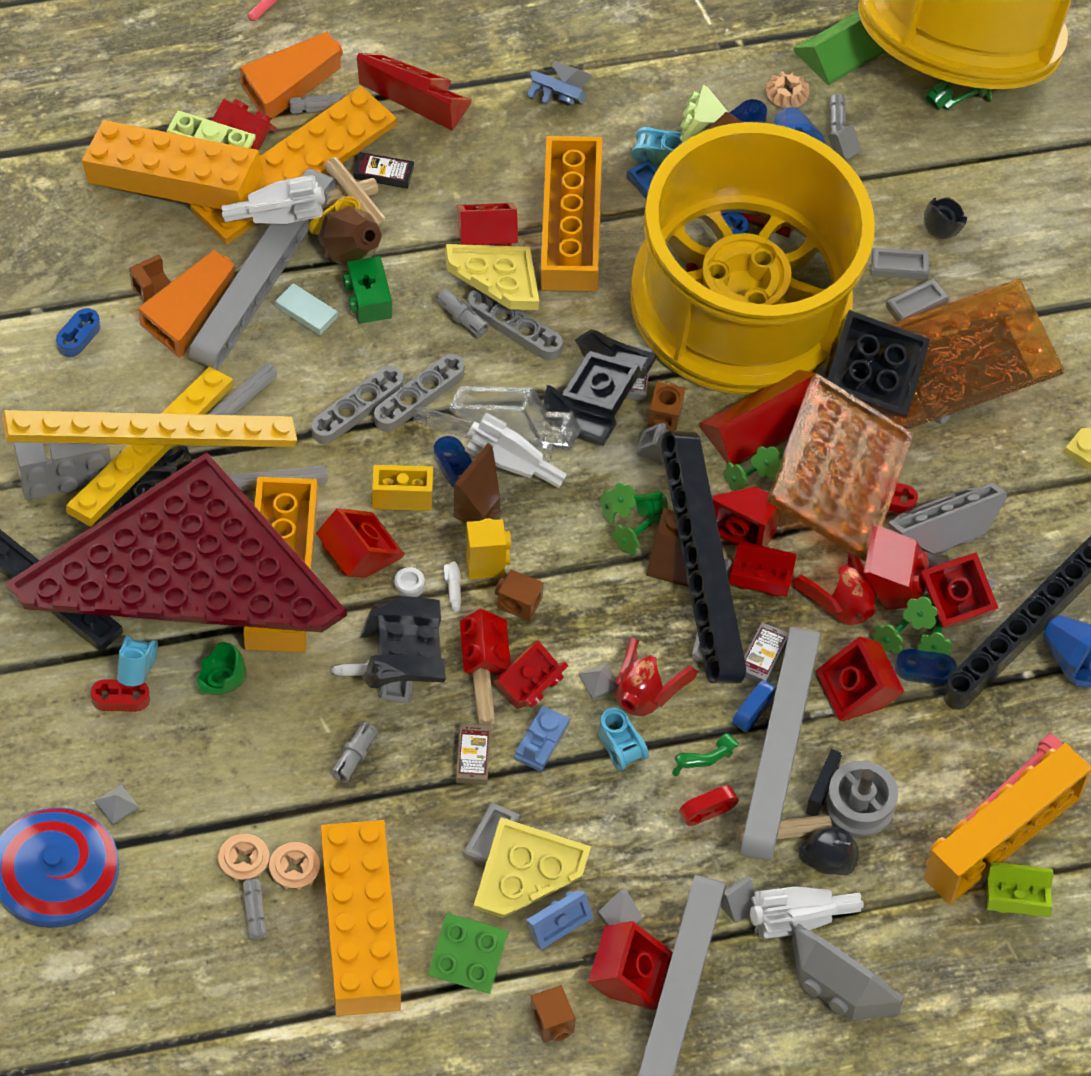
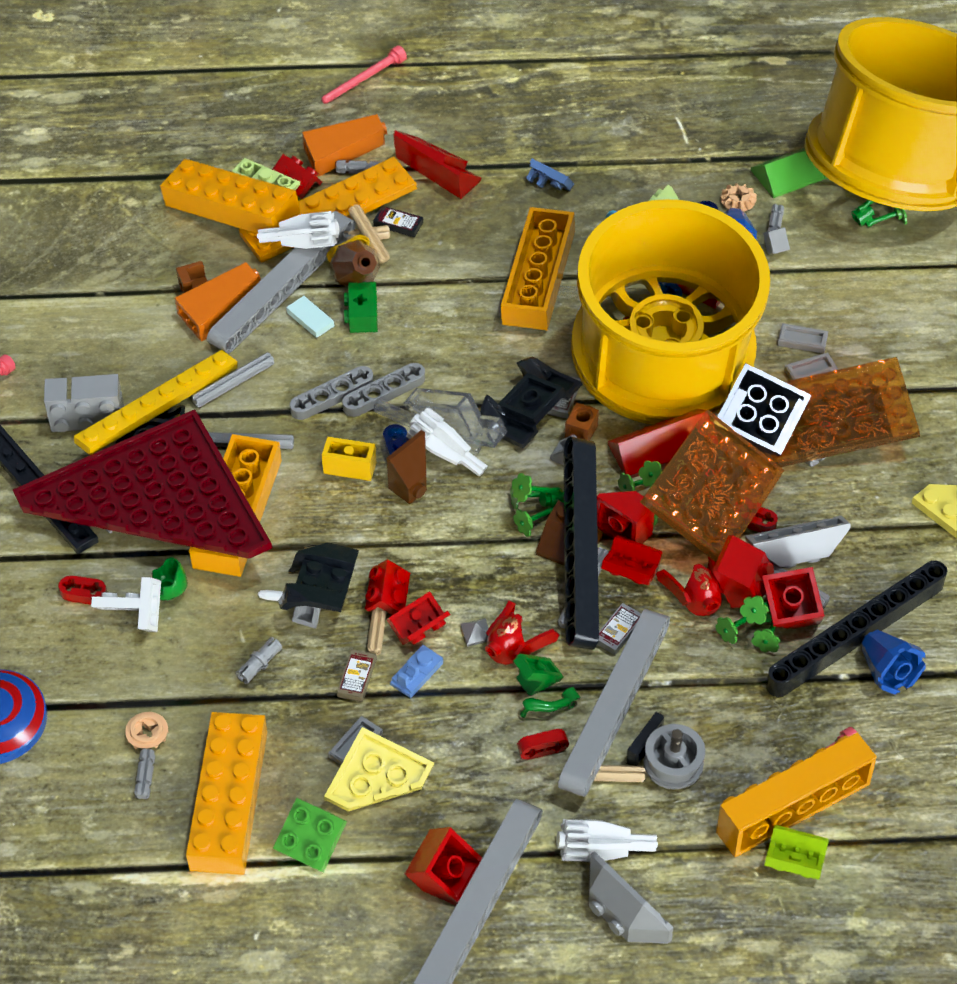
camera: 15 degrees right, 5 degrees down
yellow plate [2,410,297,447] -> none
blue beam [56,308,100,357] -> none
light grey slope [95,785,139,825] -> none
medium azure piece [117,635,158,686] -> none
light nougat gear [269,842,320,891] -> none
red slope [315,508,405,578] -> none
white tile [394,567,425,597] -> none
light grey pin [436,288,490,338] -> none
white piece [444,562,461,612] -> none
light yellow plate [445,244,540,311] -> none
red slope [457,202,518,246] -> none
yellow brick [466,519,511,580] -> none
light grey beam [468,289,563,360] -> none
dark orange brick [495,569,544,621] -> none
medium blue plate [526,890,594,950] -> none
dark orange brick [530,985,576,1042] -> none
light grey slope [552,61,592,89] -> none
medium azure piece [598,708,649,771] -> none
light grey slope [598,888,643,925] -> none
light grey slope [721,876,755,923] -> none
blue beam [732,680,777,732] -> none
black hair [799,827,859,875] -> none
red slope [815,636,905,721] -> none
clear blue plate [895,649,957,686] -> none
black hair [923,197,967,239] -> none
none -> white bracket [91,577,161,632]
none -> green slope [513,653,564,696]

